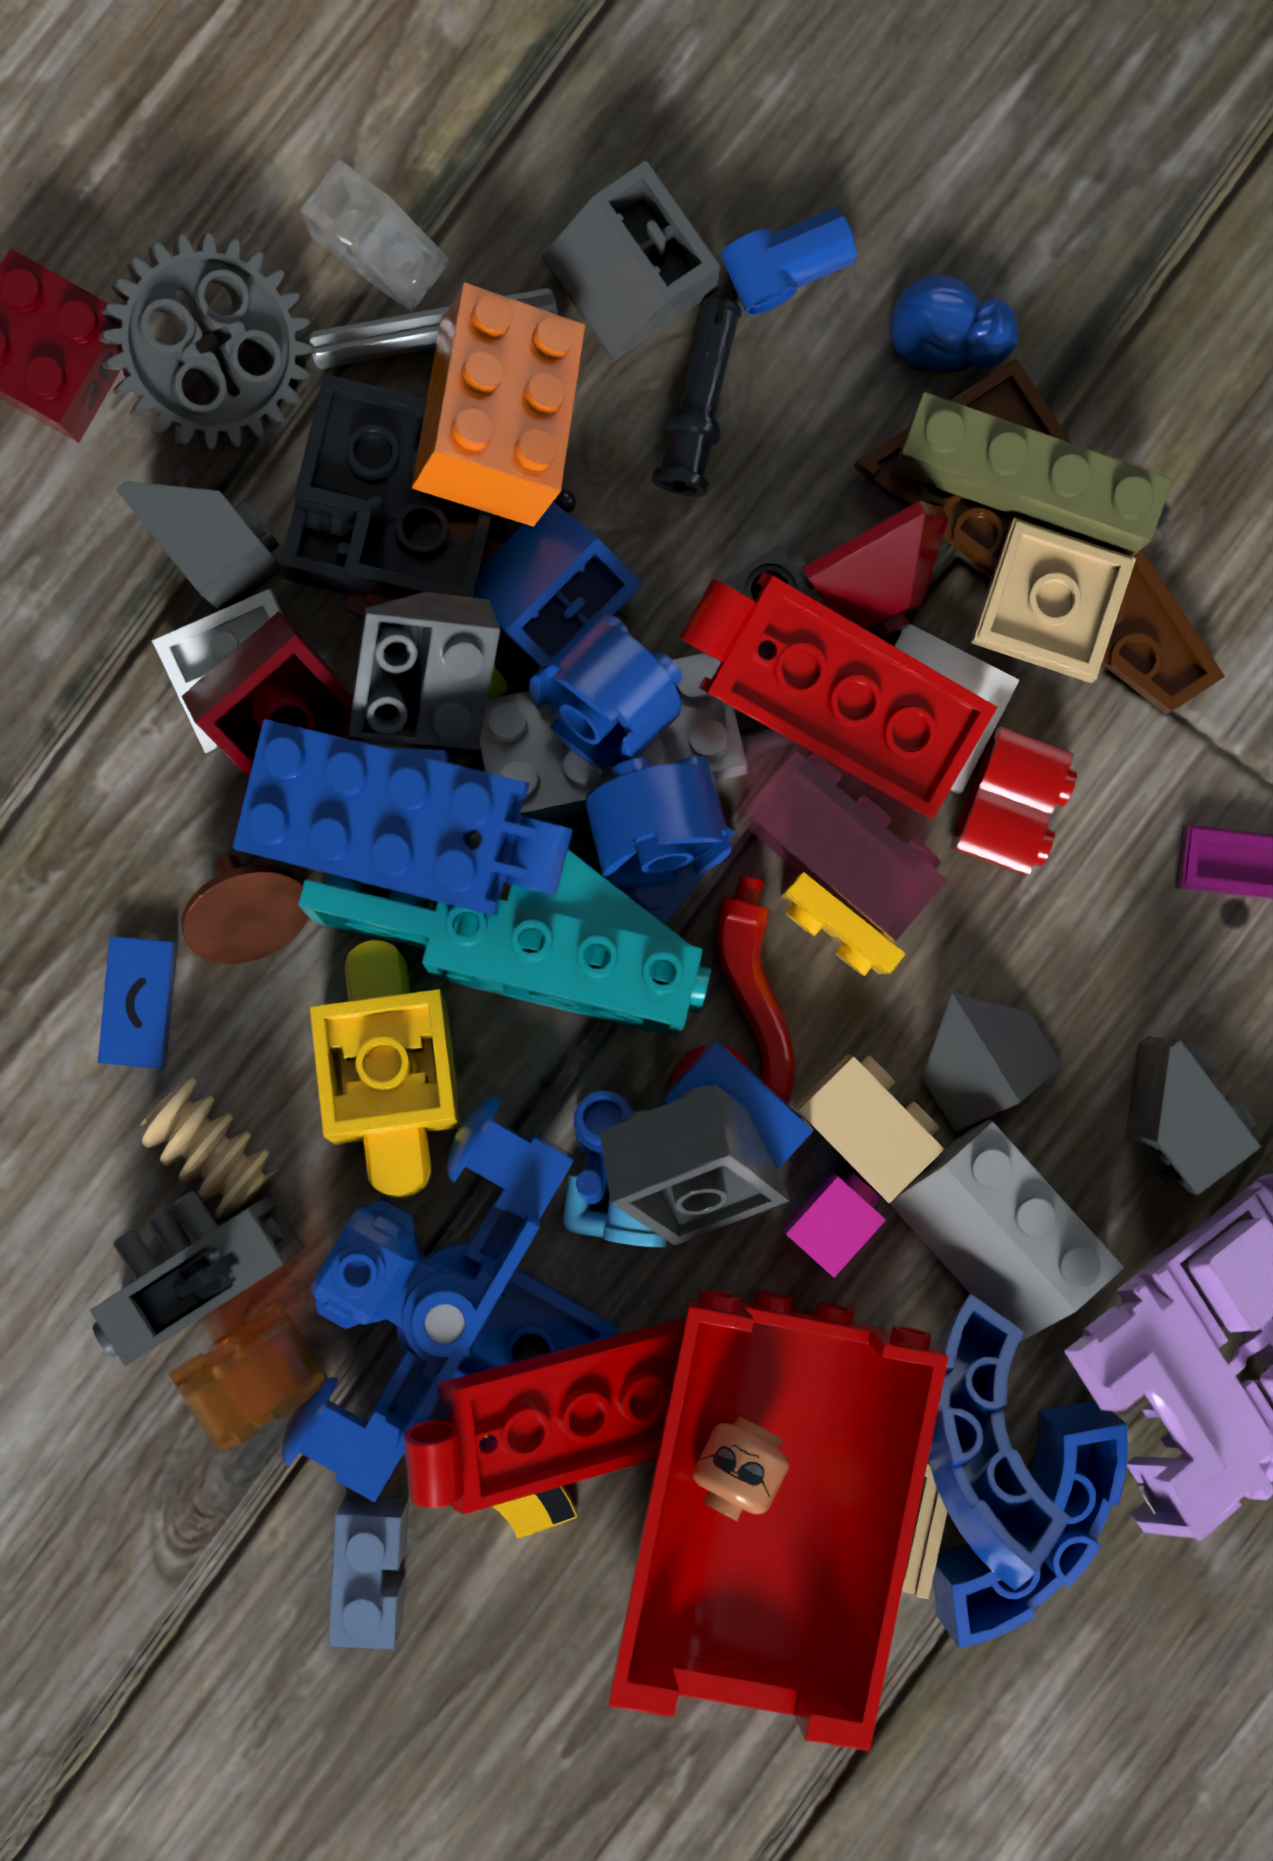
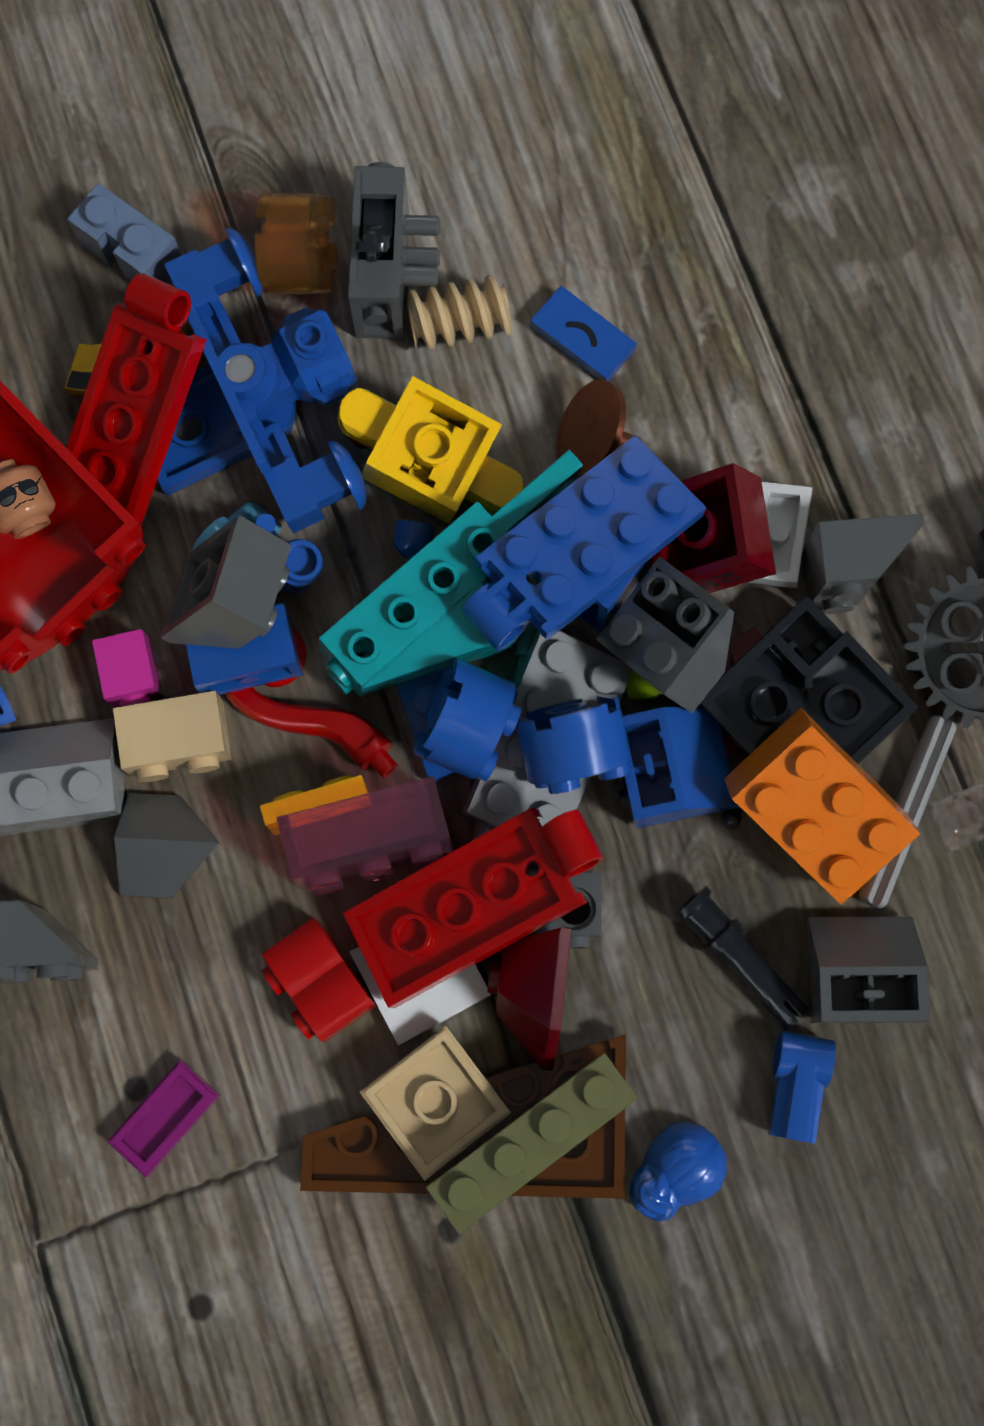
camera: 130 degrees right, 10 degrees down
none -> blue hinge [393,520,435,559]

